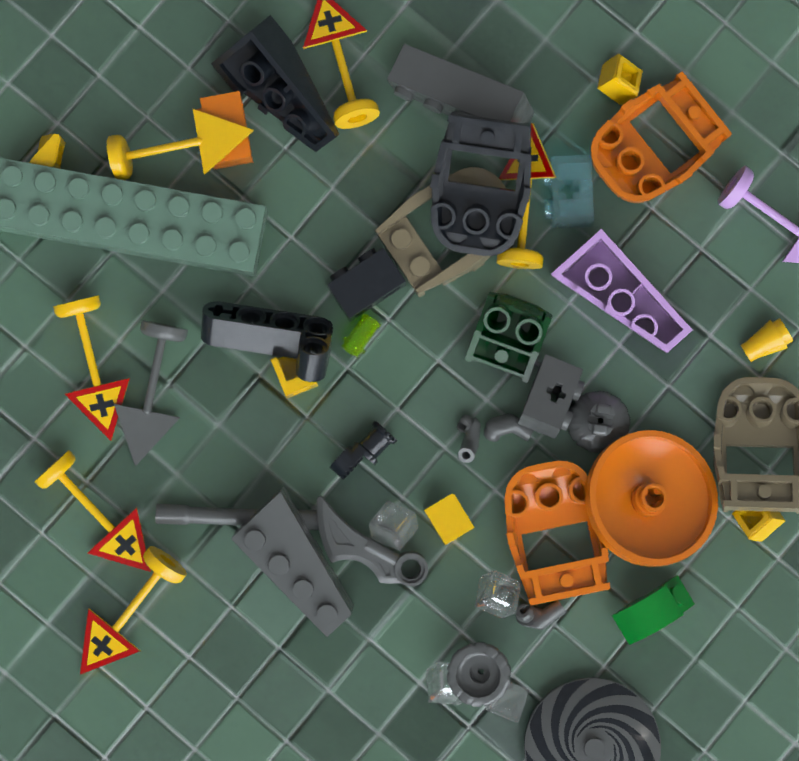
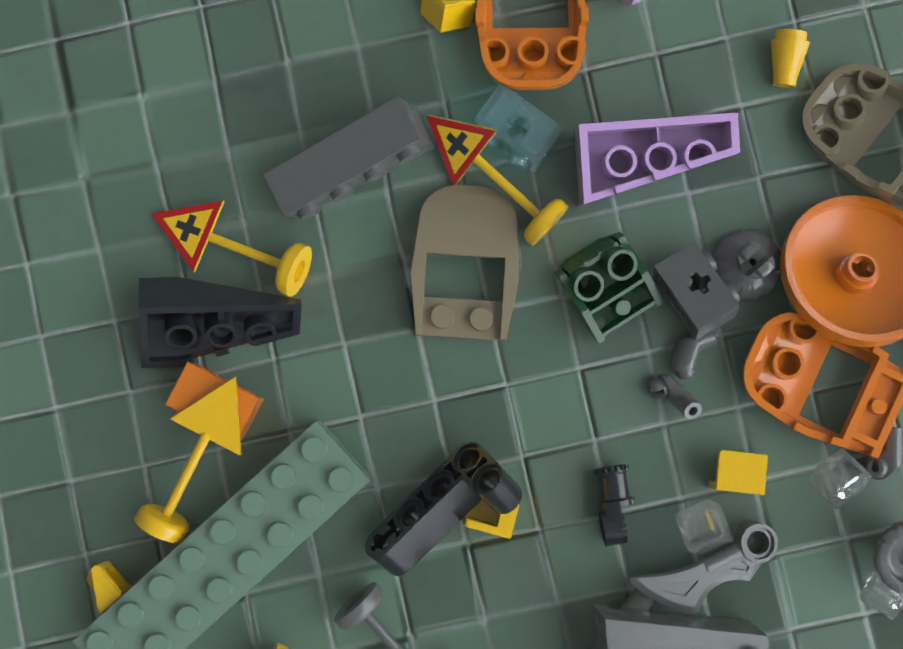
camera: 50 degrees left, 0 degrees up
black brick [327,248,406,322] -> none
clear neon green pin [341,313,381,358] -> none
black slope [430,112,531,256] -> none

